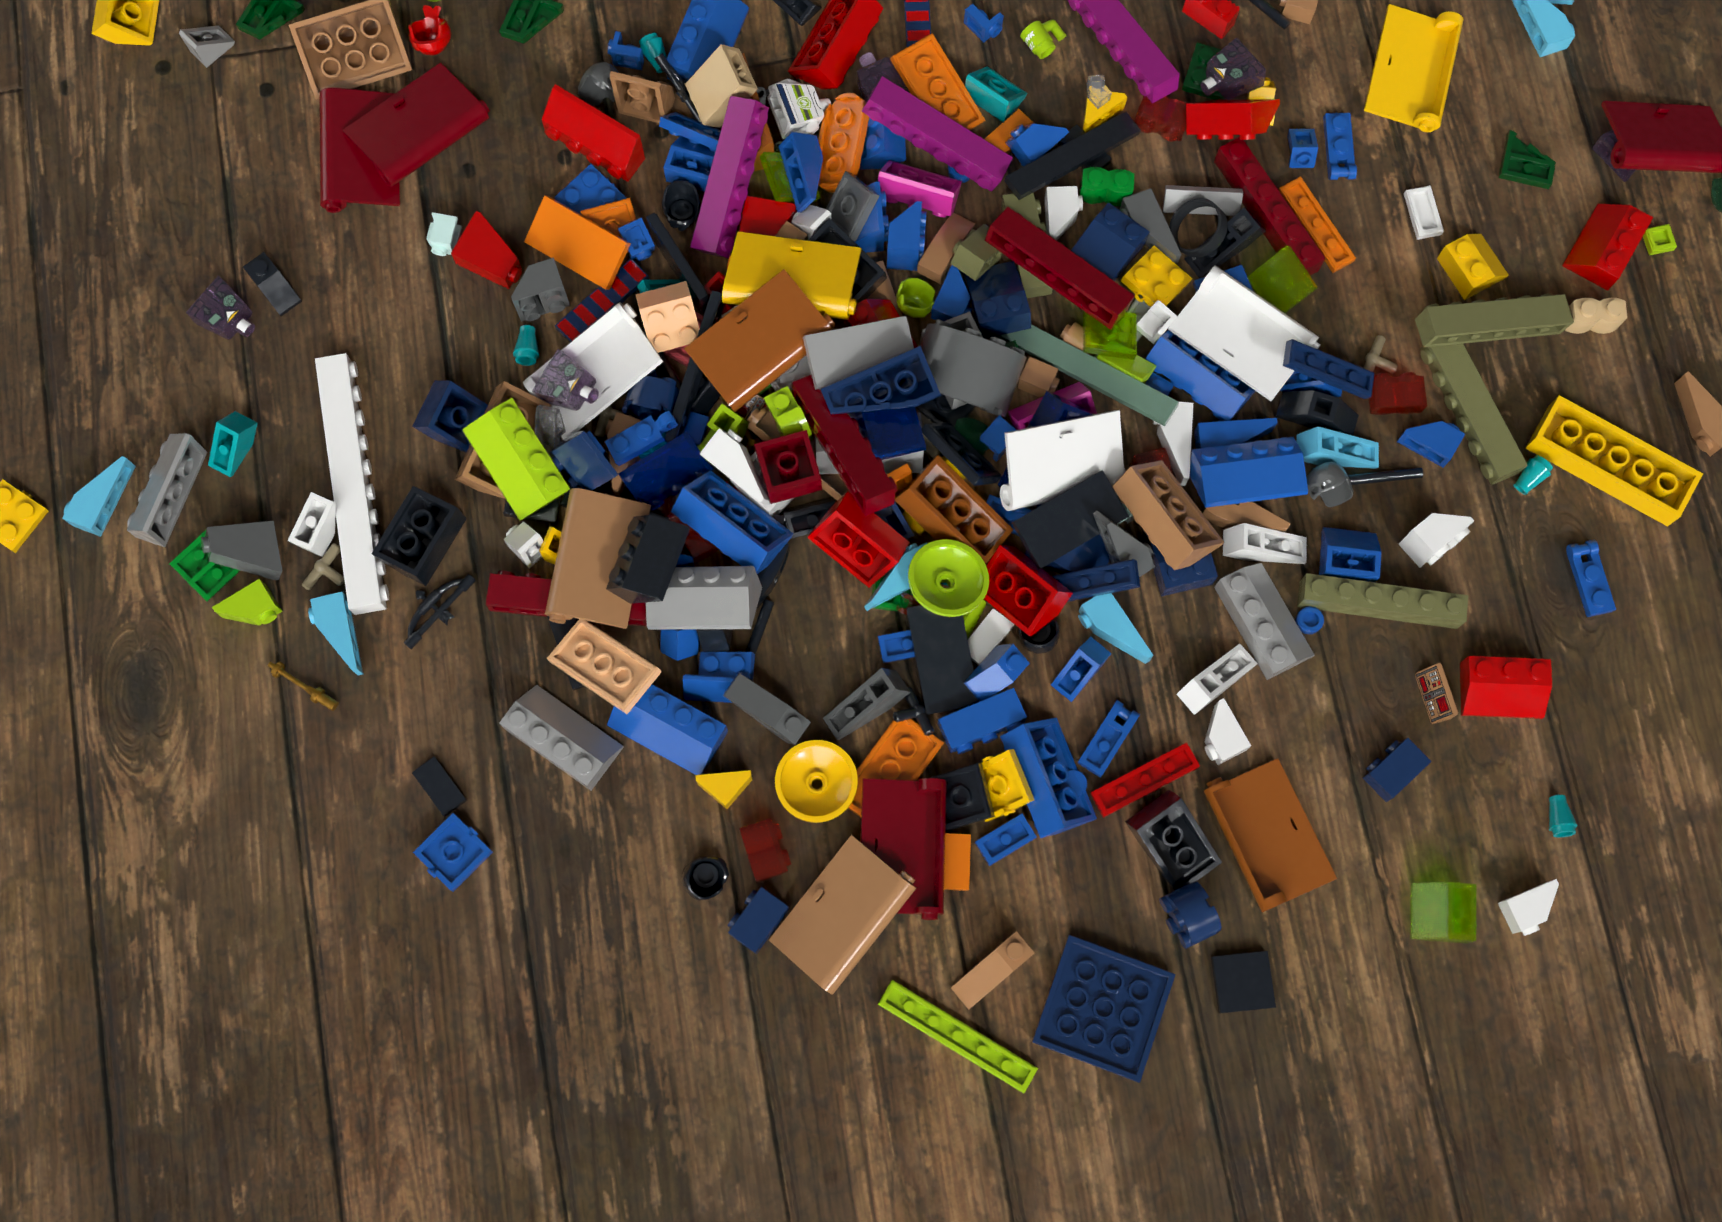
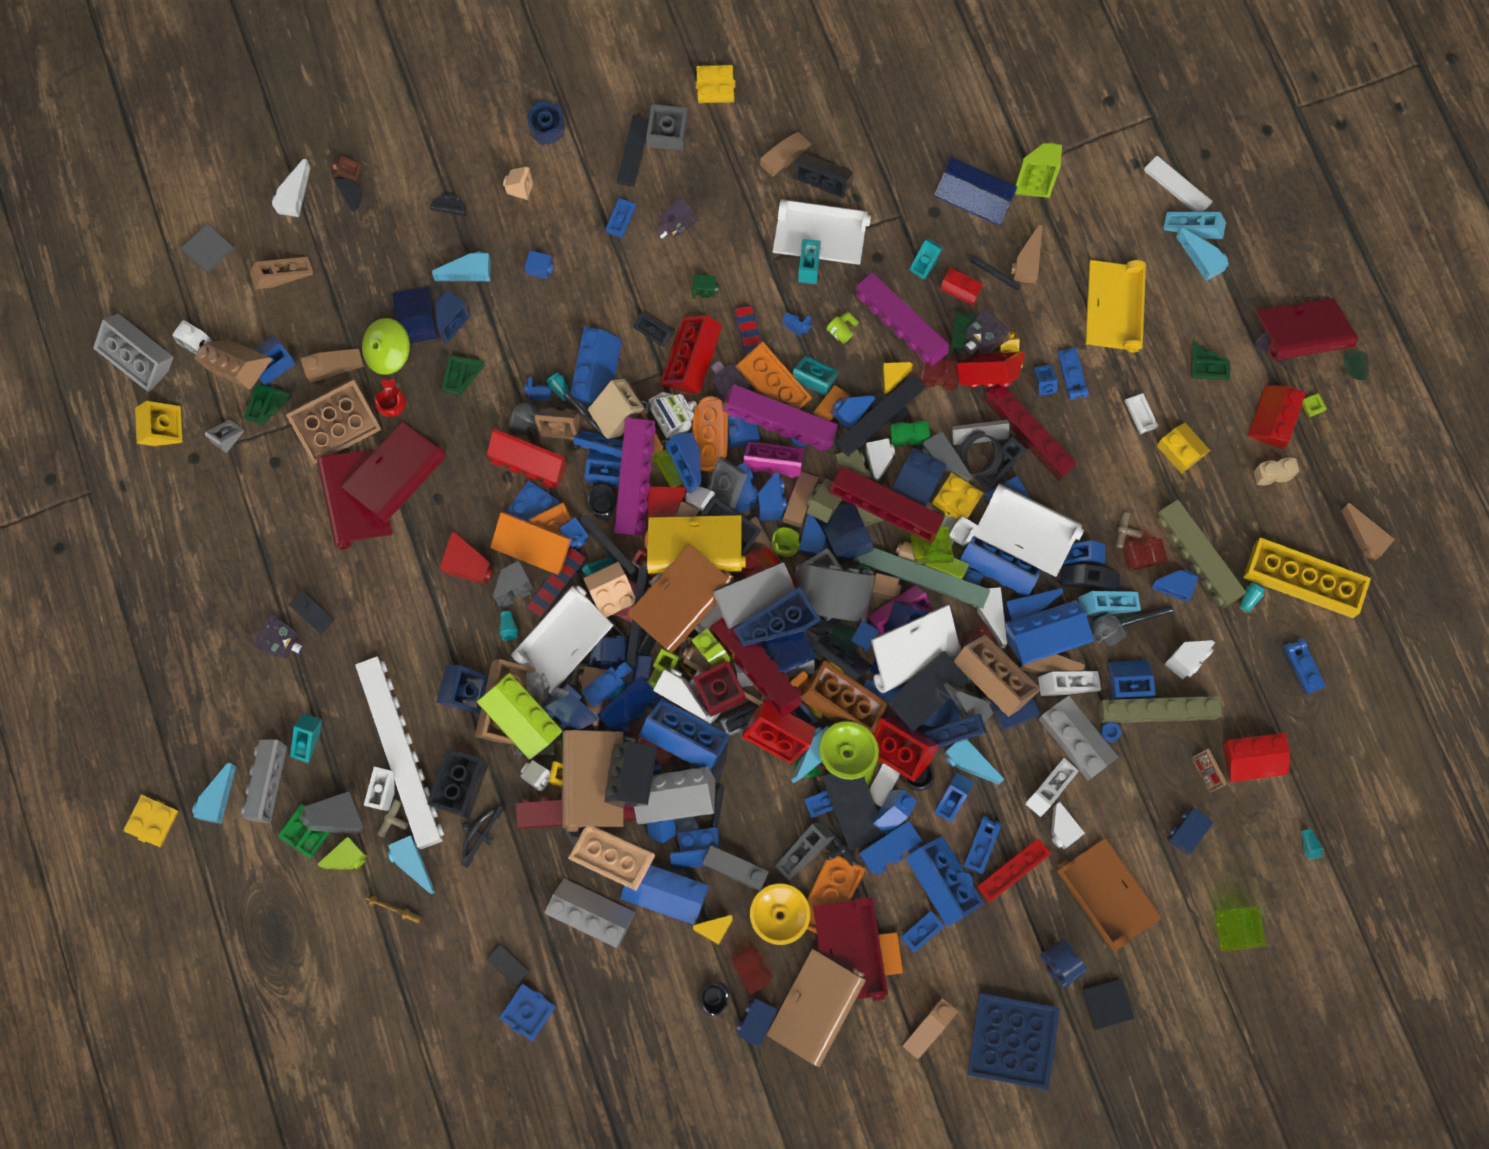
camera: 10 degrees left, 0 degrees up
light aqua window [426,212,462,256] -> none
clear purple torso [532,349,599,411] -> none
lime tile [878,980,1038,1094] -> none
black tile [931,763,995,831] -> none
yellow plate [982,749,1035,822] -> none
clear piece [1087,75,1112,109] -> none
black slope [1125,790,1222,891] -> none
clear neon green tile [1247,245,1318,313] -> none
orange tile [1278,176,1356,273] -> none
dark blue tile [1283,339,1375,399] -> none
olive brick [1415,293,1574,347] -> none
white slope [1498,879,1559,936] -> none

